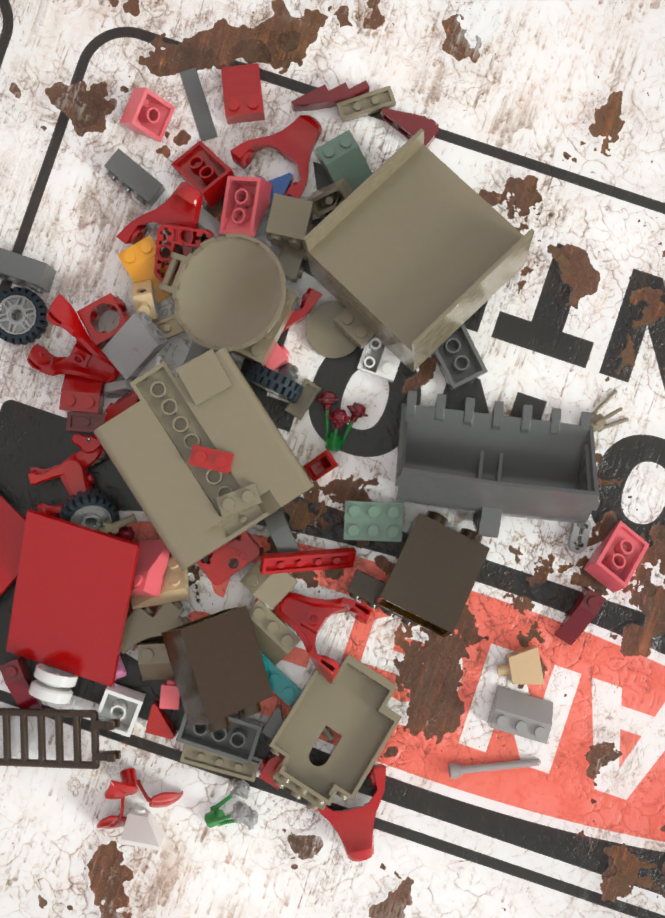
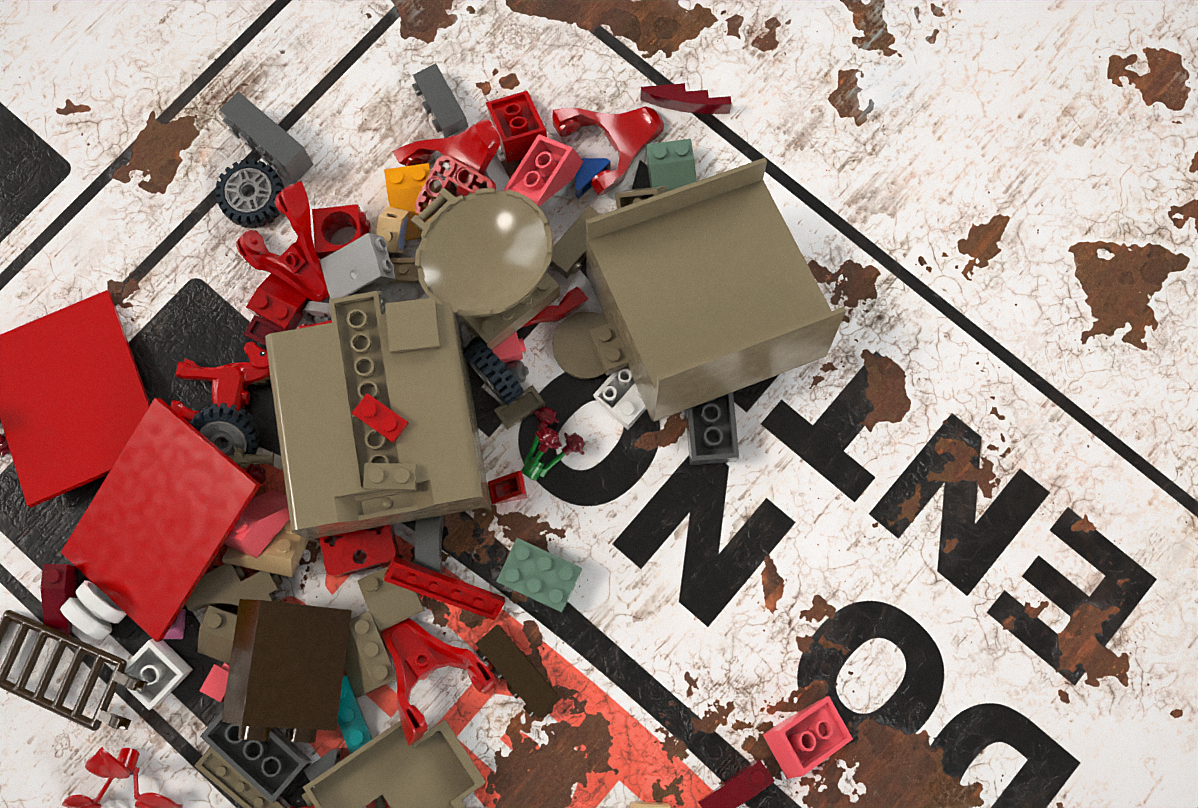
camera: 20 degrees right, 10 degrees down
coral slope [119,88,175,142] -> none
red slope [145,700,177,739] -> none
dark grey sticker [180,67,218,142] -> none
red slope [221,63,265,124] -> none
dark tan brick [266,193,314,251] -> none
dark tan plate [336,86,396,123] -> none
dark brown brick [374,511,490,638] -> none
dark red slope [380,108,440,148] -> none
dark grey piece [395,390,600,538] -> none
light grey beam [568,520,591,553] -> none
dark tan plant [590,390,629,433] -> none

